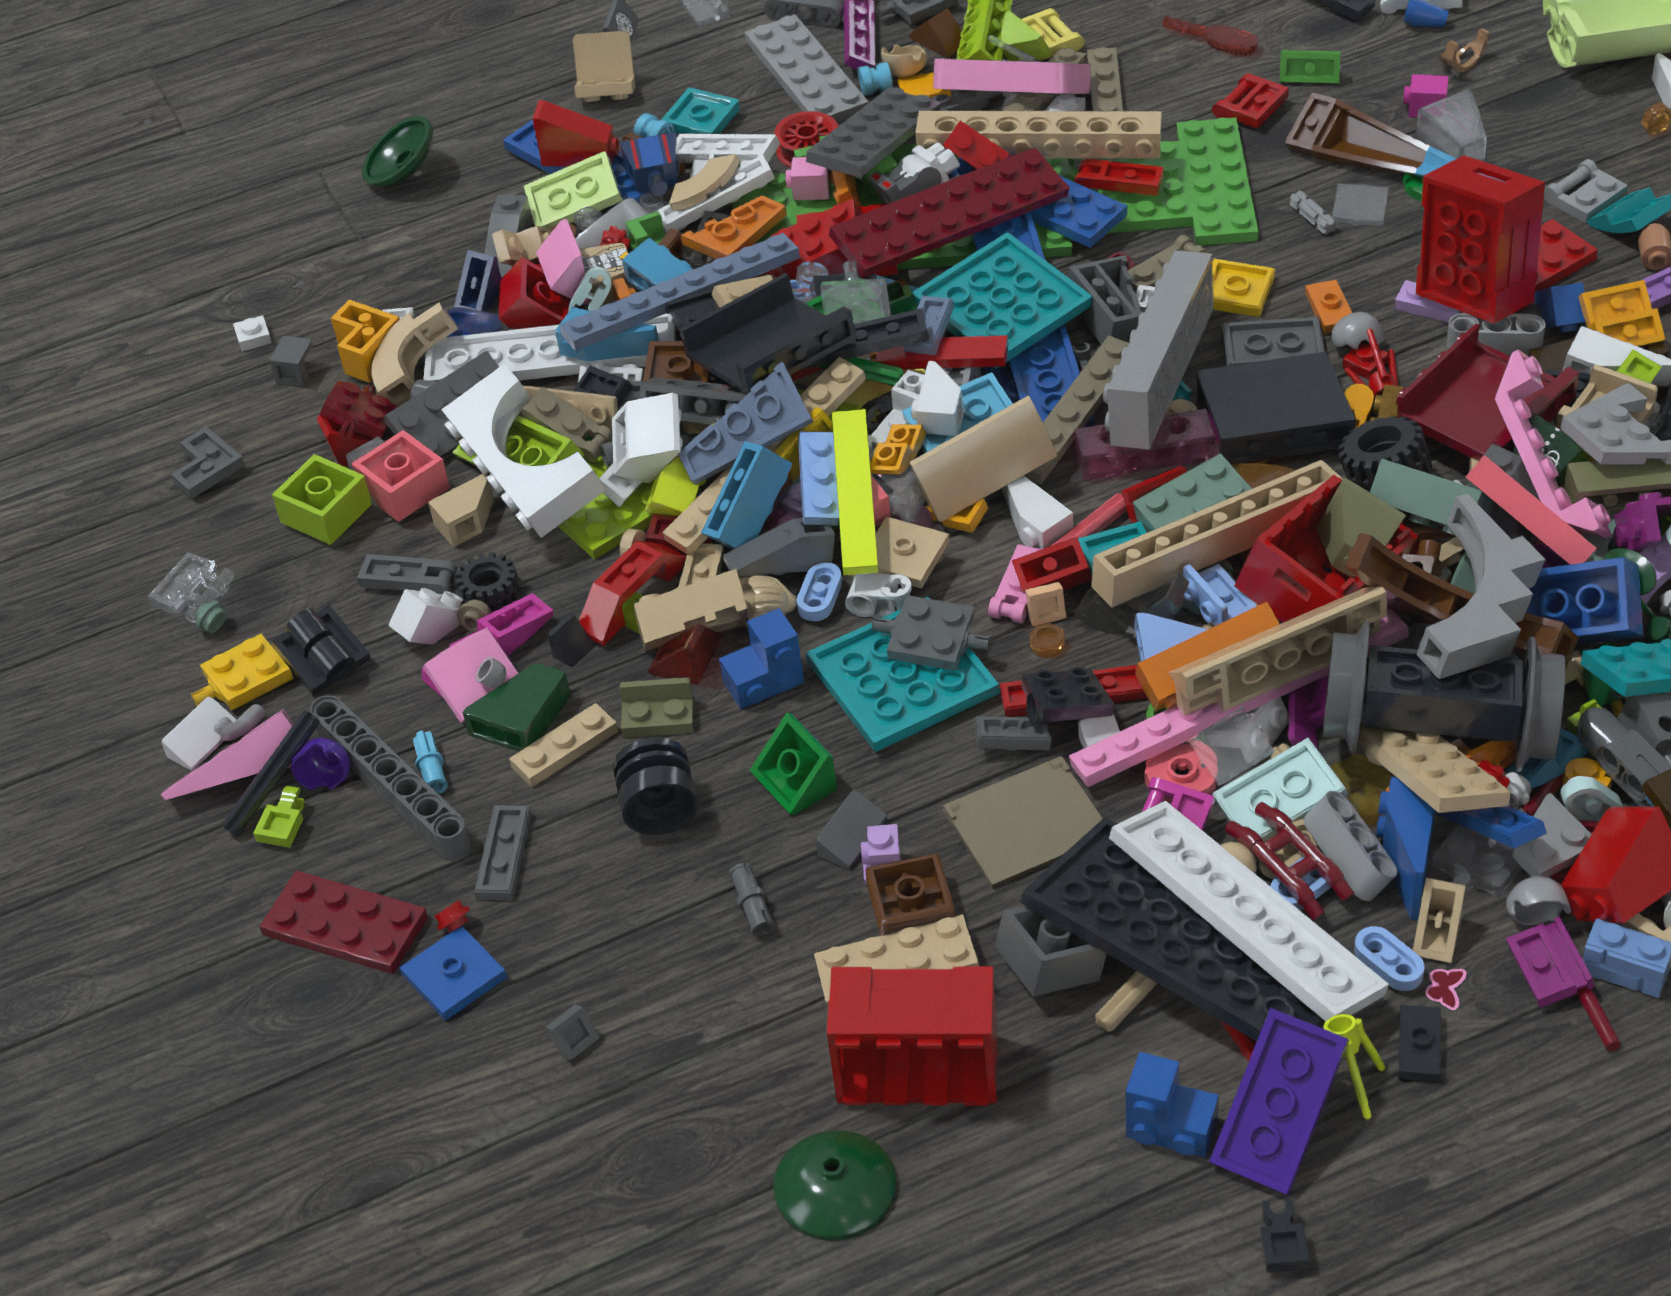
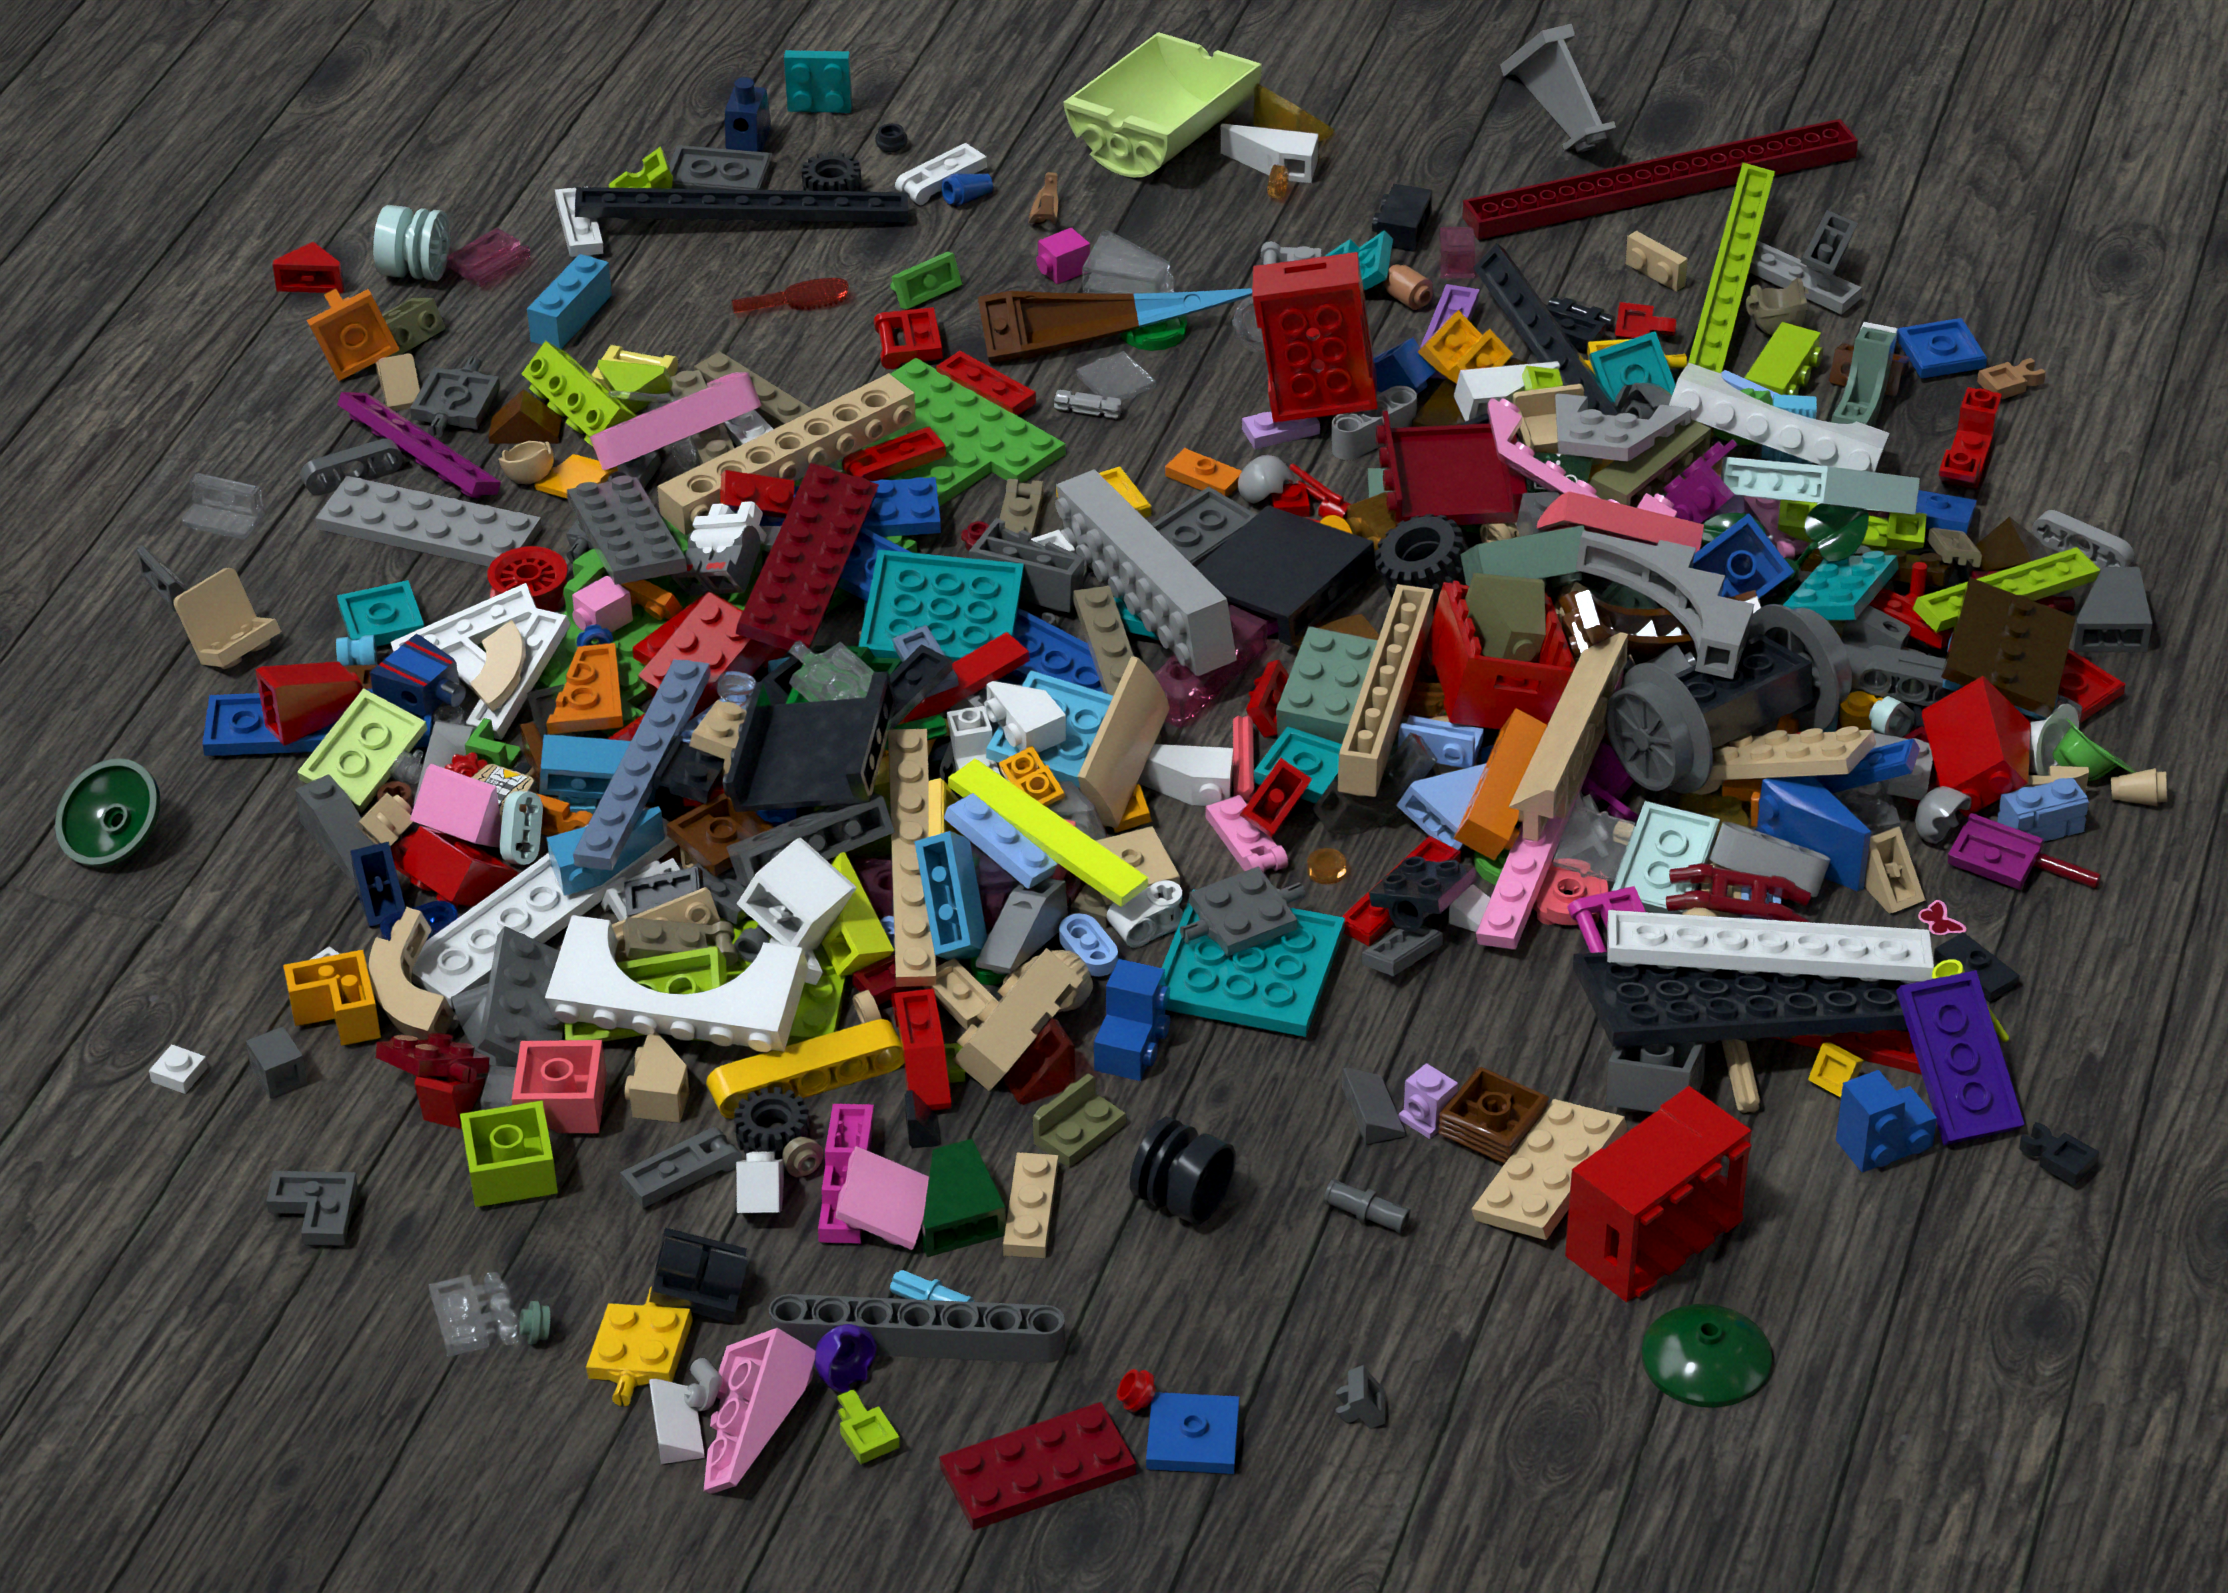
camera: 50 degrees left, 5 degrees down
black axle [222,711,320,836] -> none
dark grey tile [474,805,531,901] -> none
light grey hinge [476,657,507,688] -> none
sand blue wing [678,362,814,485] -> none
green slope [750,712,837,815] -> none
medium azure wheel [858,62,893,96] -> none
dark tan piece [942,756,1102,889] -> none
light nougat plate [1025,582,1066,626] -> none
light blue plate [1354,926,1424,991] -> none
none -> blue plate [576,624,613,647]
none -> yellow beam [706,1019,904,1119]
none -> red plate [936,351,1036,416]
none -> yellow tile [1808,1042,1864,1098]

